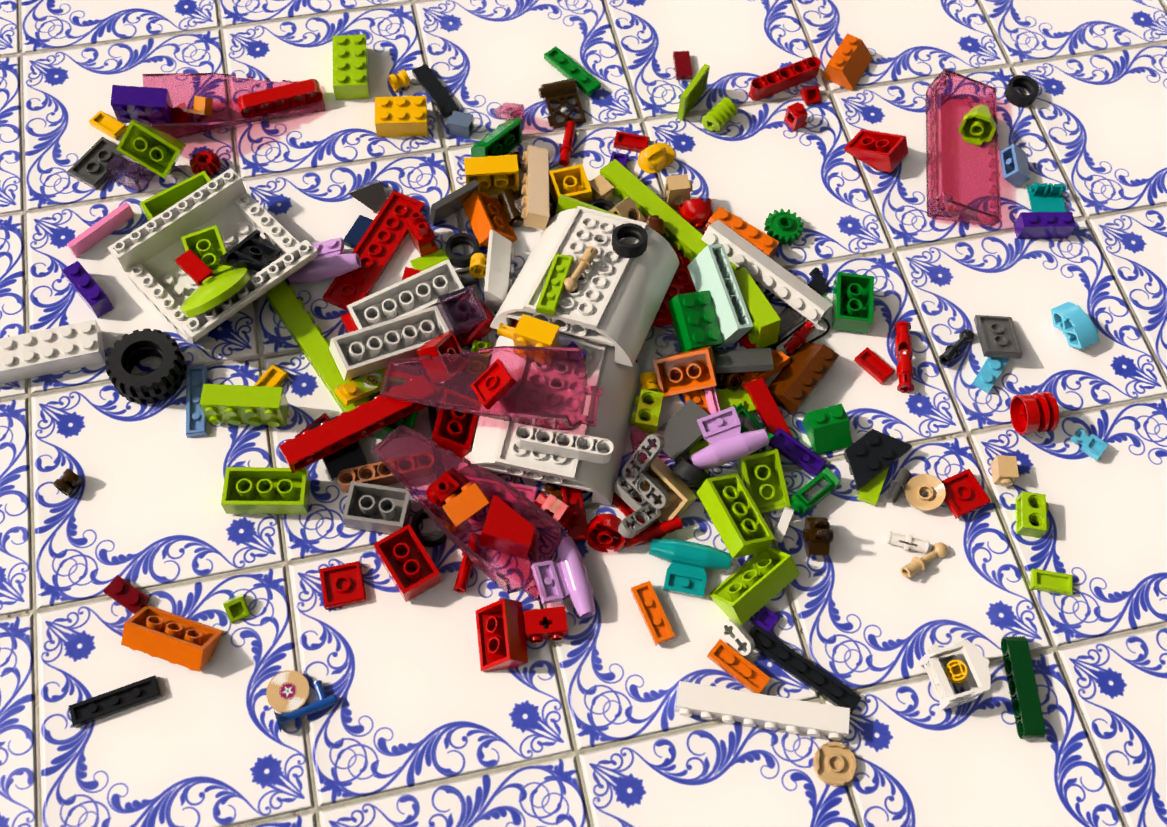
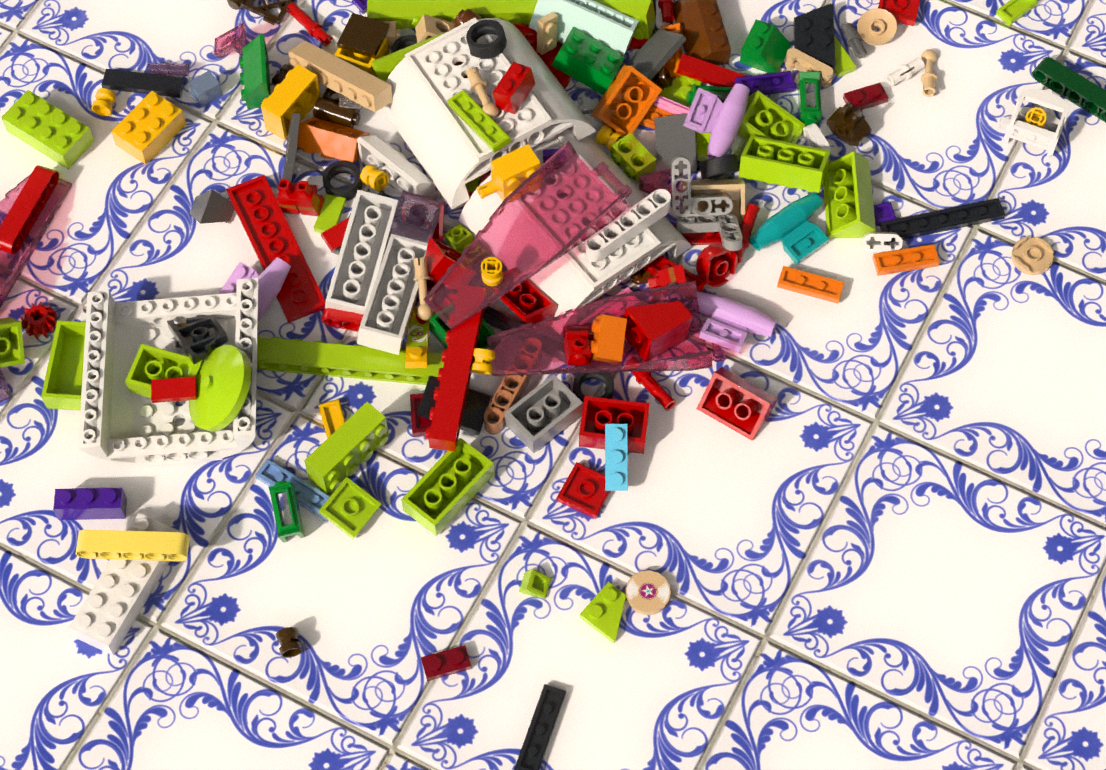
camera: 45 degrees left, 0 degrees up
bright pink tile [67,202,135,258] -> none
black tyre [105,328,187,404] -> none
orange slope [121,605,223,672] -> none
blue piece [273,680,336,732] -> none
dark blue tile [343,215,373,249] -> none
red tile [470,358,517,410] -> none
red brick [523,606,568,643] -> none
white brick [674,681,850,741] -> none
none -> light yellow beam [76,530,190,561]
none -> clear purple pin [147,61,189,76]
none -> green window [268,480,305,543]
none -> lime plate [318,477,381,539]
none -> dark brown tile [337,13,390,58]
none -> tan pin [413,258,434,320]
none -> yellow wheel [471,348,496,375]
none -> yellow wheel [481,257,503,286]
none -> red brick [492,62,535,114]
none -> tan plate [537,12,558,55]
none -> lime wing [580,582,626,644]
none -> medium azure plate [605,424,628,491]
none -> tan plate [785,48,833,87]
none -> dark red plate [843,82,889,110]

